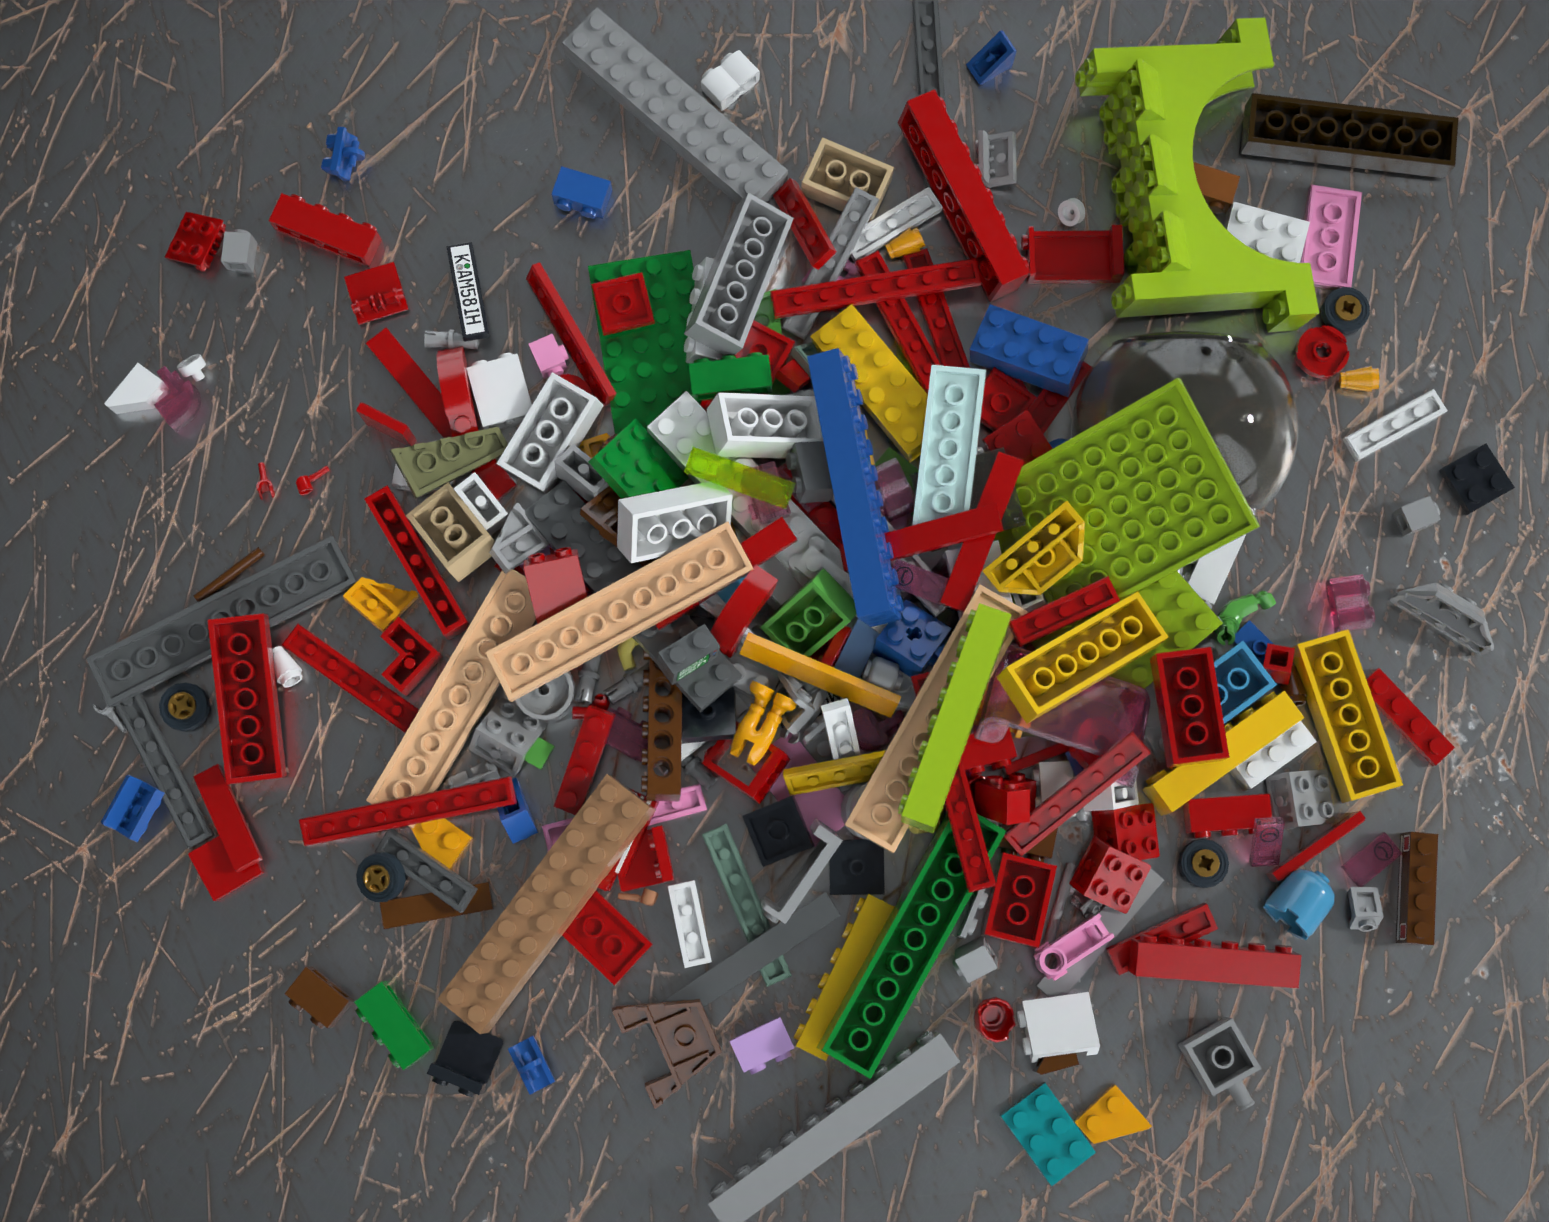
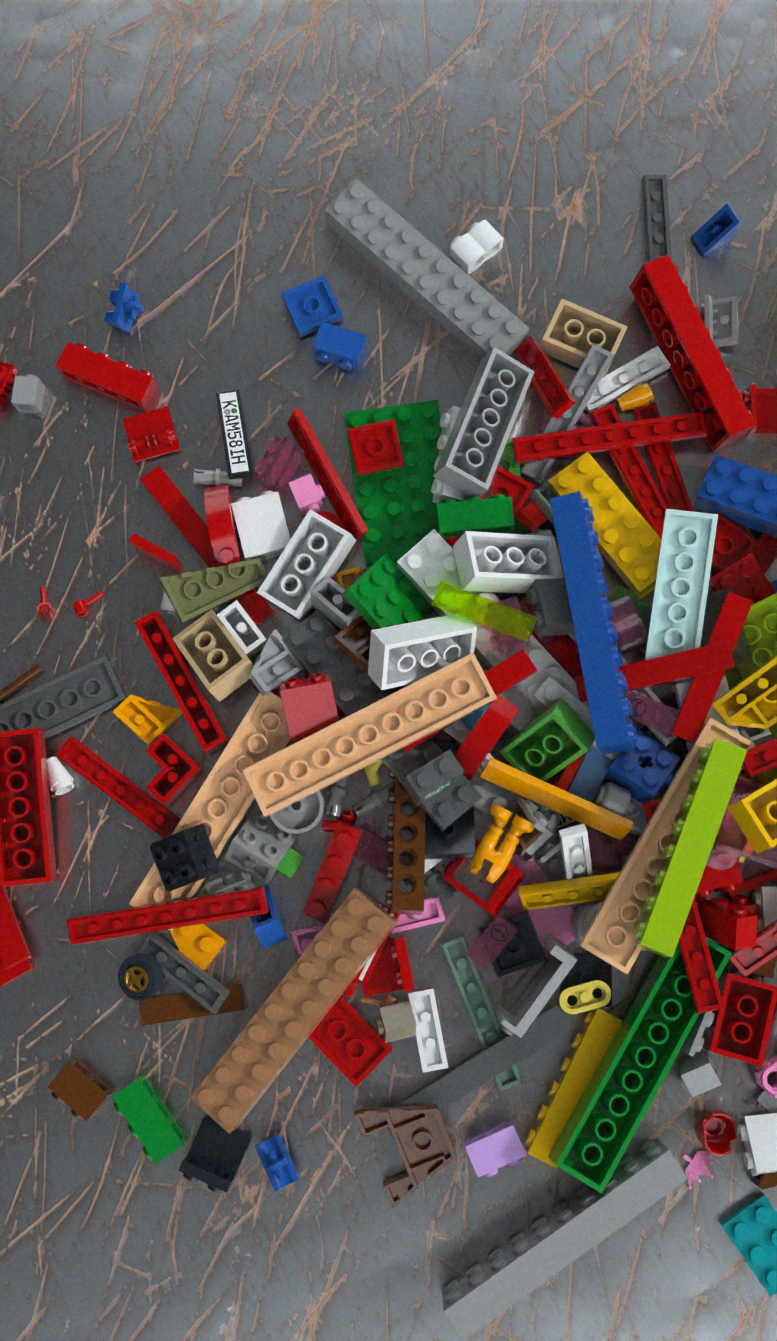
camera: 10 degrees right, 0 degrees up
none -> black bracket [150,823,221,892]
none -> clear pink brick [253,436,305,494]
none -> blue plate [281,276,343,337]
none -> dark tan brick [375,1001,416,1043]
none -> clear pink tile [466,913,519,971]
none -> light yellow plate [559,980,611,1014]
none -> bright pink piece [682,1150,714,1189]

